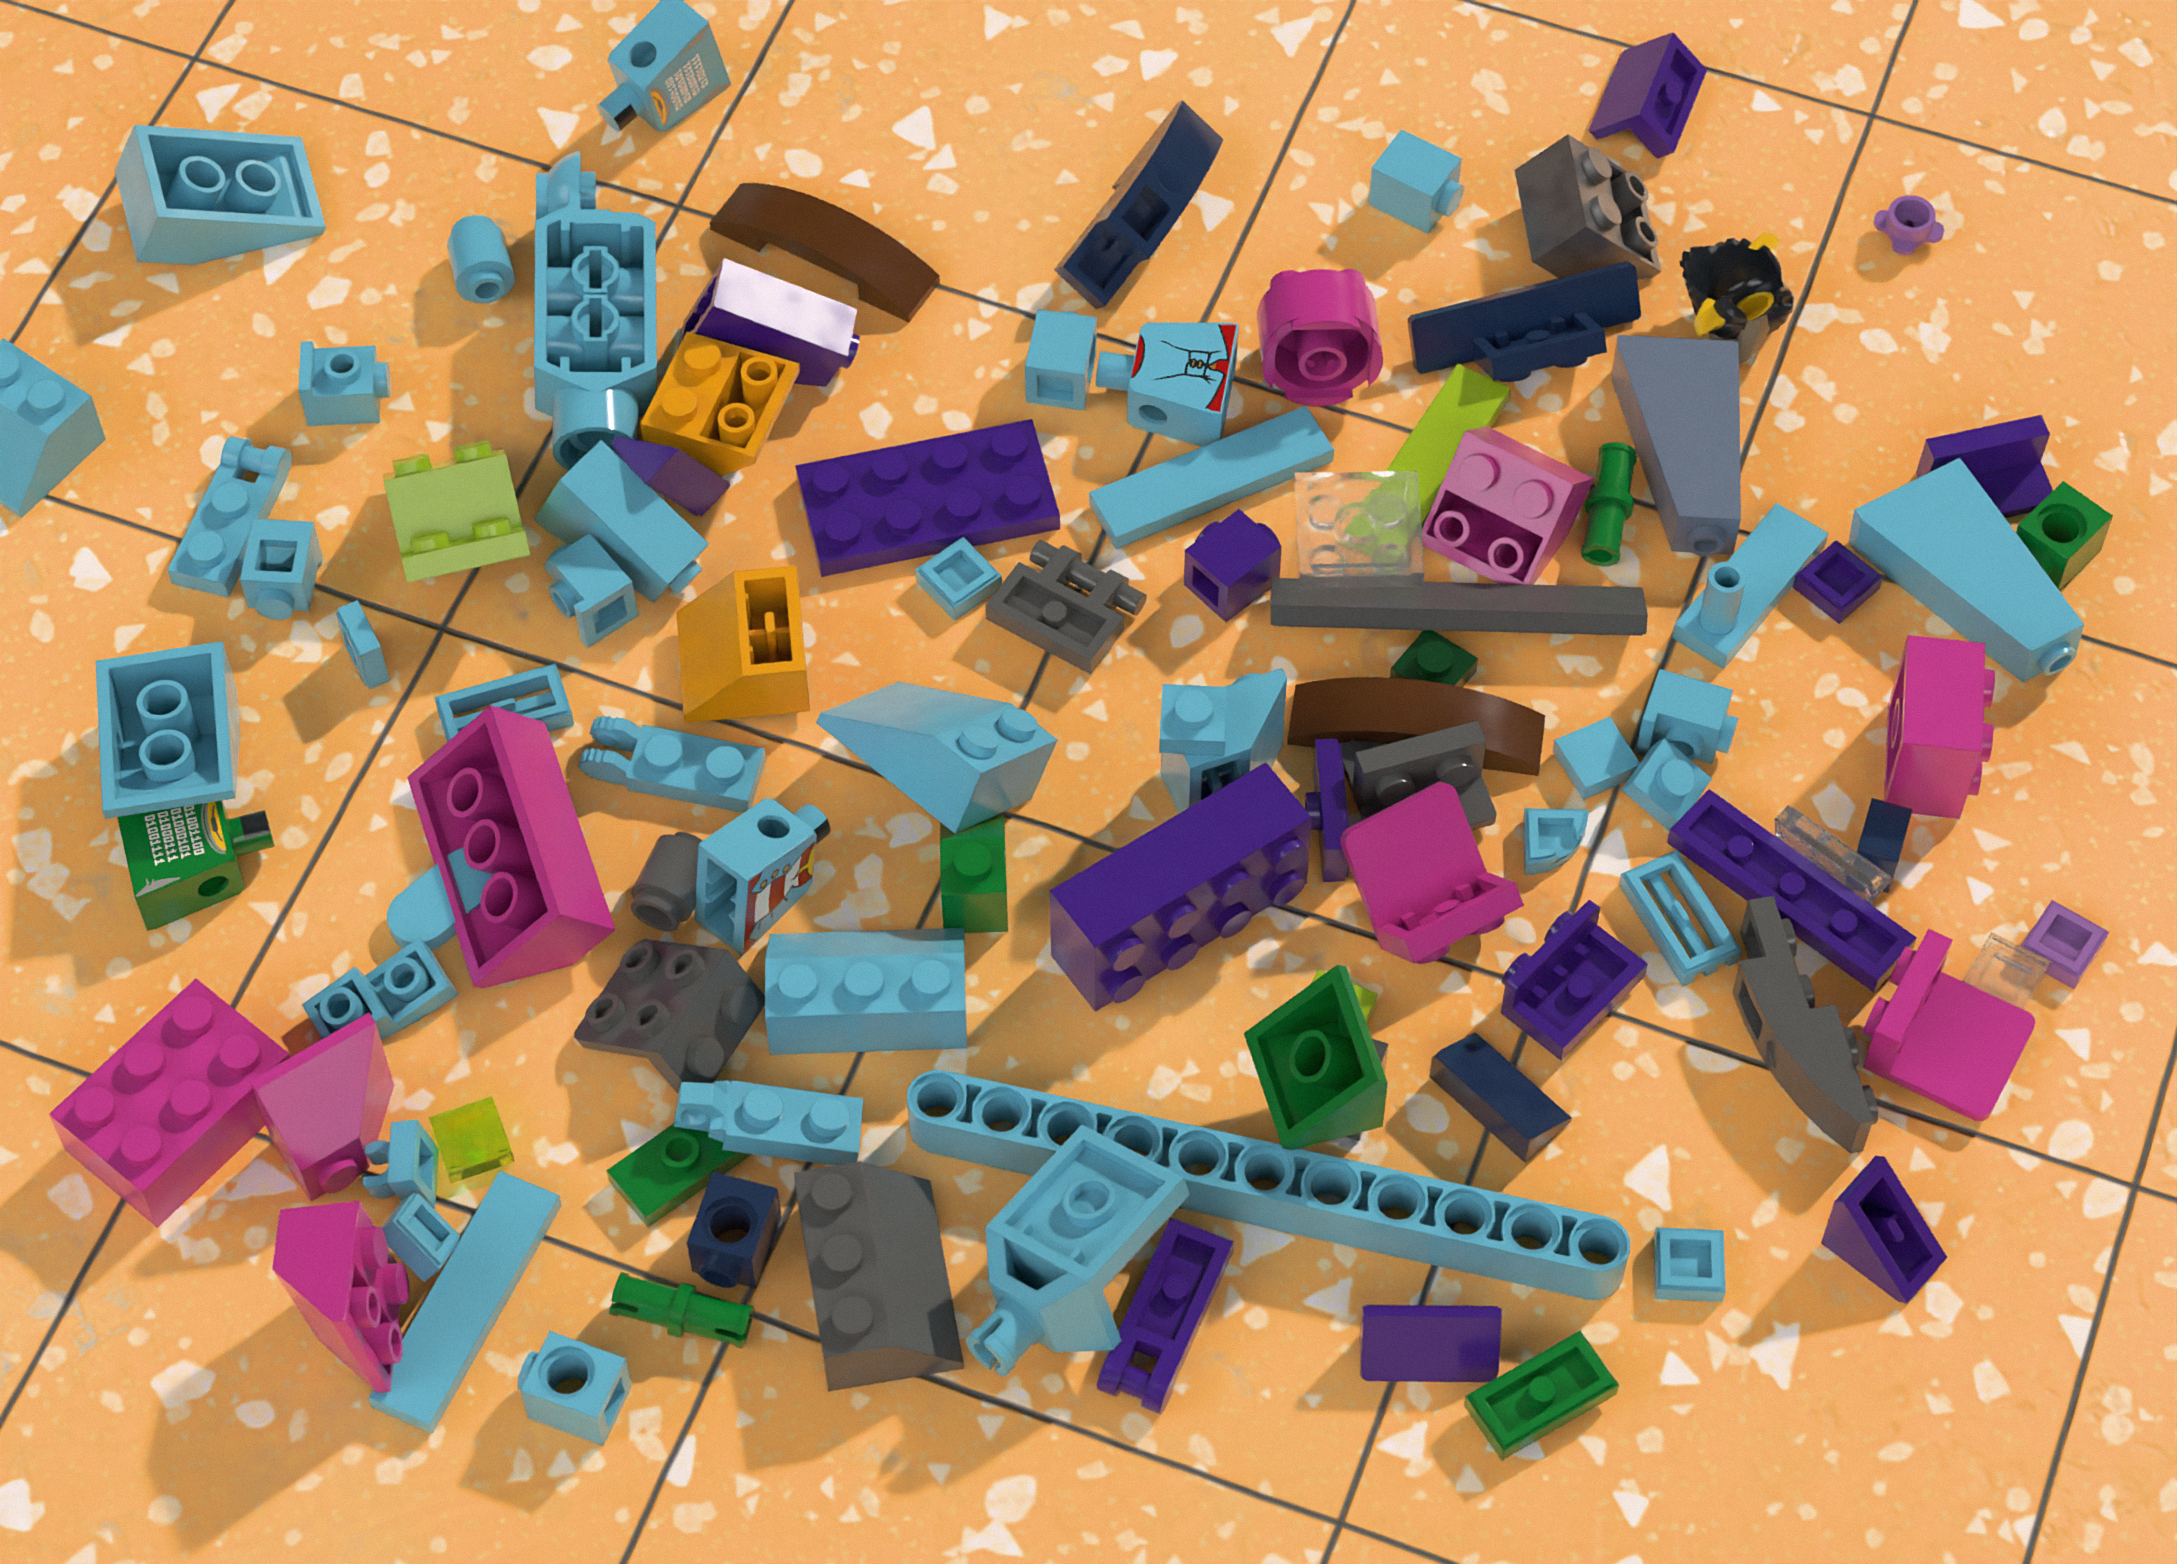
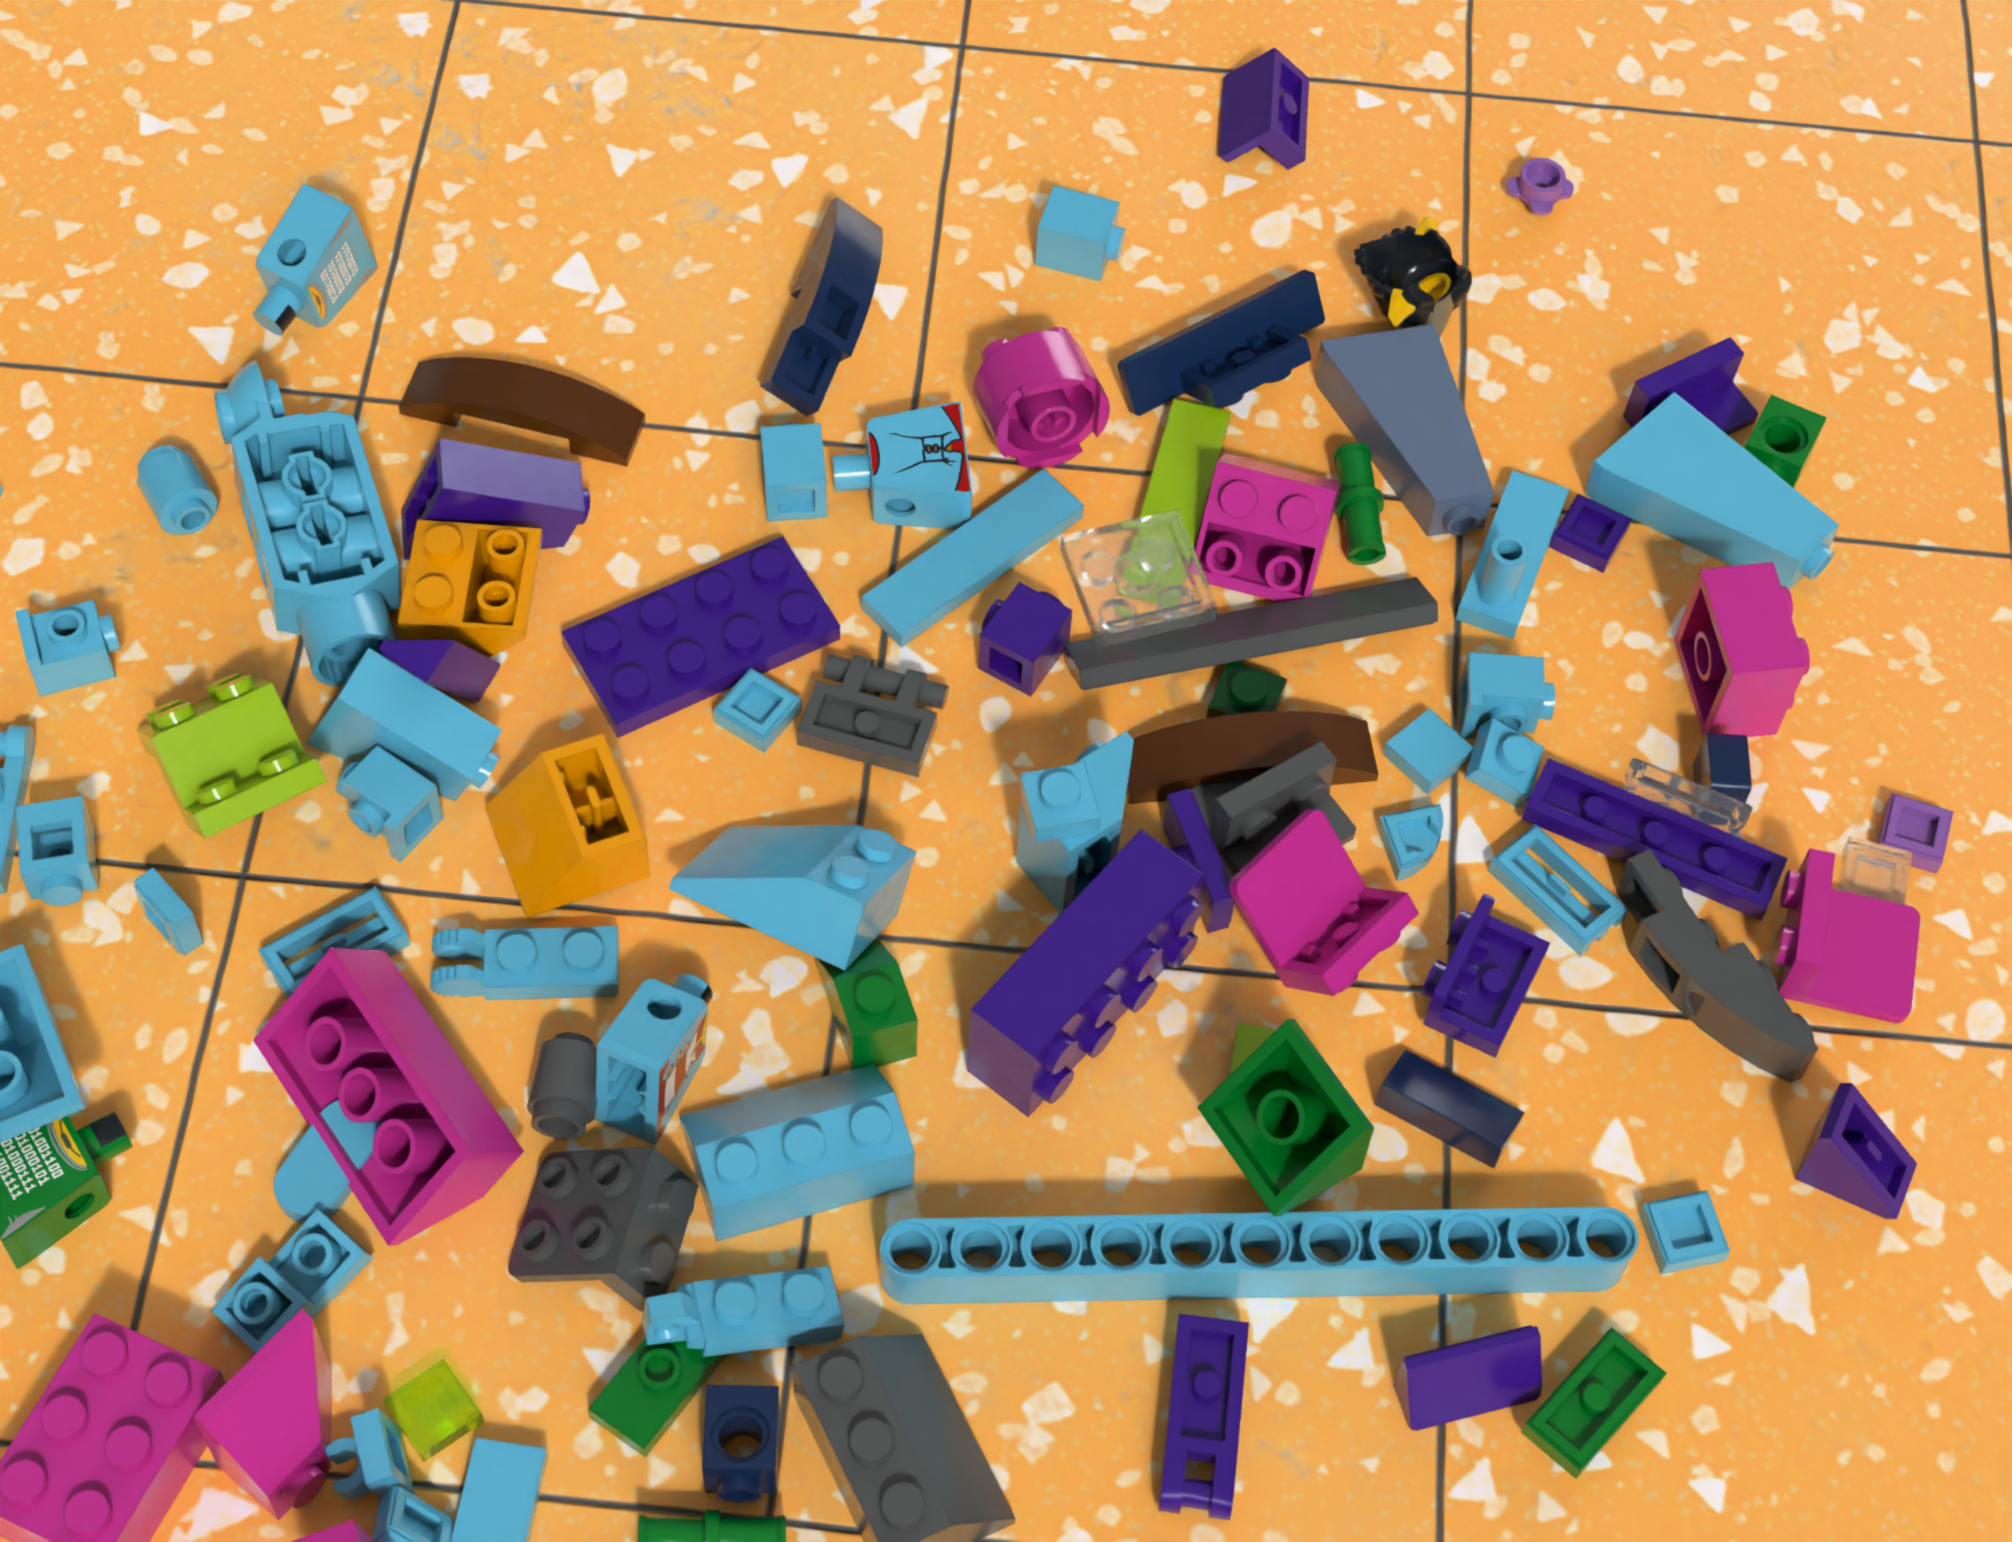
camera: 20 degrees left, 0 degrees up
medium azure plate [966,1125,1190,1376] -> none
flat silver slope [1514,134,1661,279] -> none

